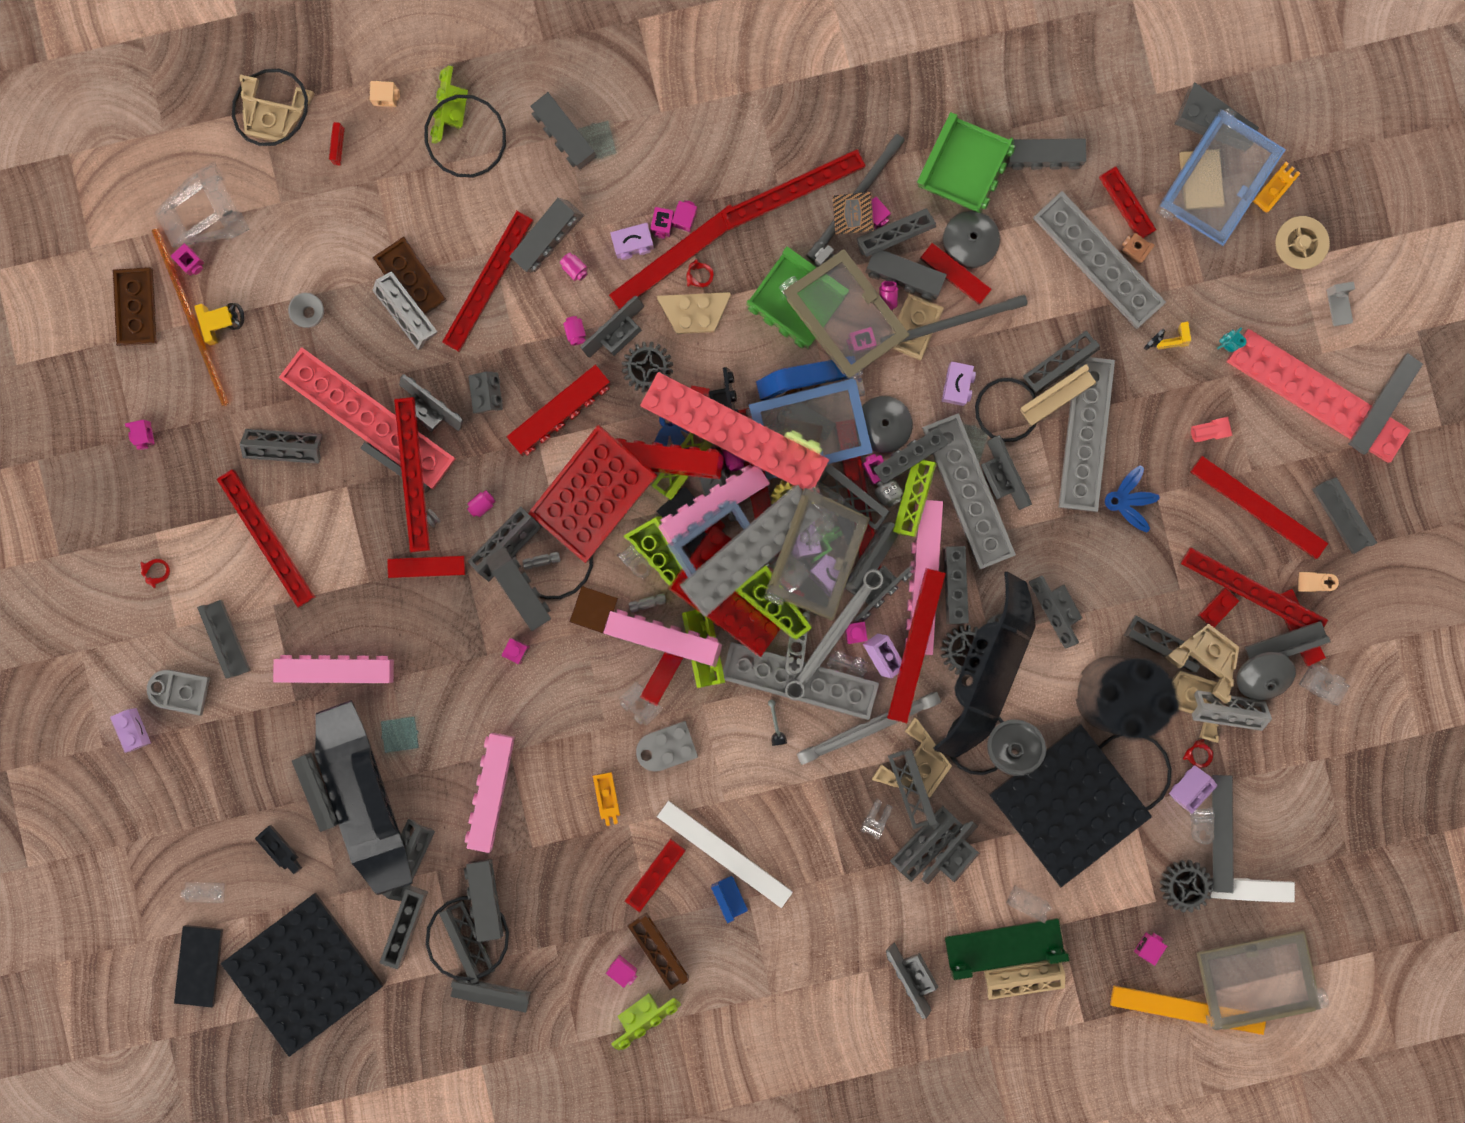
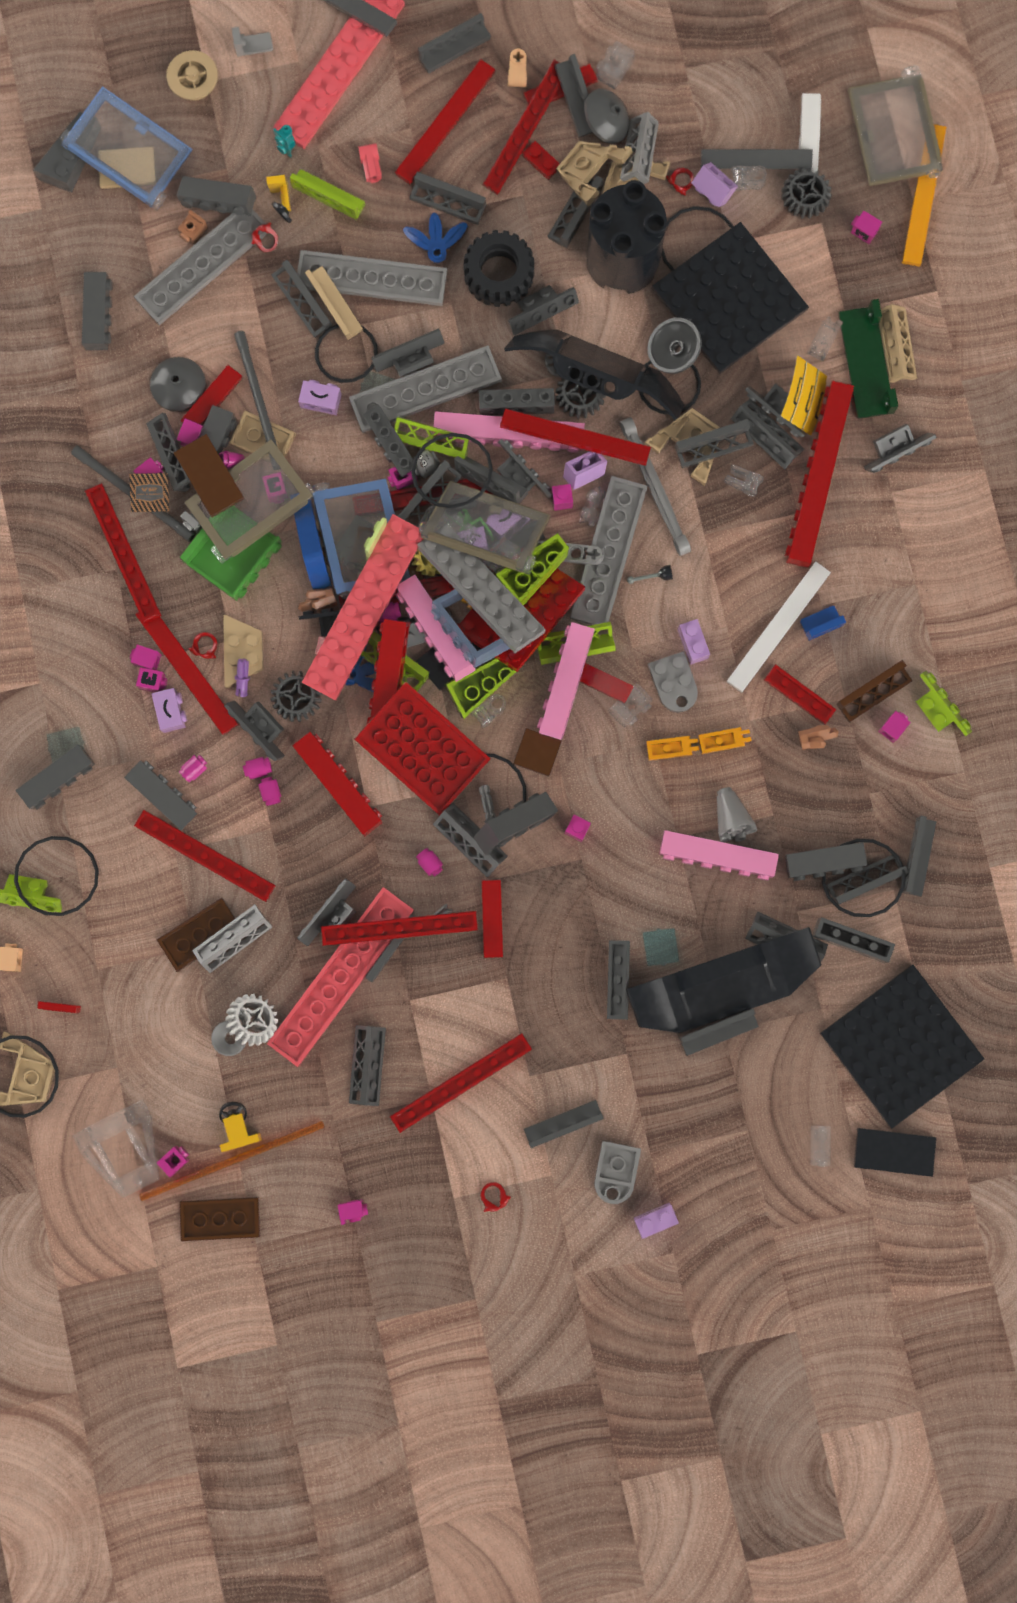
camera: 85 degrees left, 5 degrees down
black hinge [255,825,303,874] -> none
bright pink brick [273,655,394,683] -> none
dark grey bracket [469,371,503,414] -> none
light grey axle [629,593,666,612] -> none
light grey piece [785,569,883,700] -> none
dark grey dish [855,396,913,453] -> none
bright green panel [917,112,1016,214] -> none
red tile [1099,166,1157,239] -> none
light orange hinge [1252,162,1301,213] -> none
none -> reddish brown tile [174,434,245,518]
none -> dark grey brick [177,176,257,216]
none -> dark pink brick [177,419,203,447]
none -> white gear [225,994,278,1047]
none -> medium lavender axle [235,658,250,697]
none -> red piece [251,222,278,253]
none -> dark pink brick [258,777,281,806]
none -> lime fence [290,169,365,220]
none -> nougat rock [298,586,338,613]
none -> dark grey fence [410,172,486,225]
none -> black piece [411,433,493,508]
none -> black tyre [464,230,534,307]
none -> dark grey fence [607,941,630,1020]
none -> light orange hinge [646,736,699,761]
none -> lavender brick [678,619,710,665]
none -> light grey cone [717,787,757,842]
none -> yellow sticker [781,355,827,436]
none -> red brick [784,380,854,568]
none -> nougat rock [798,725,839,750]

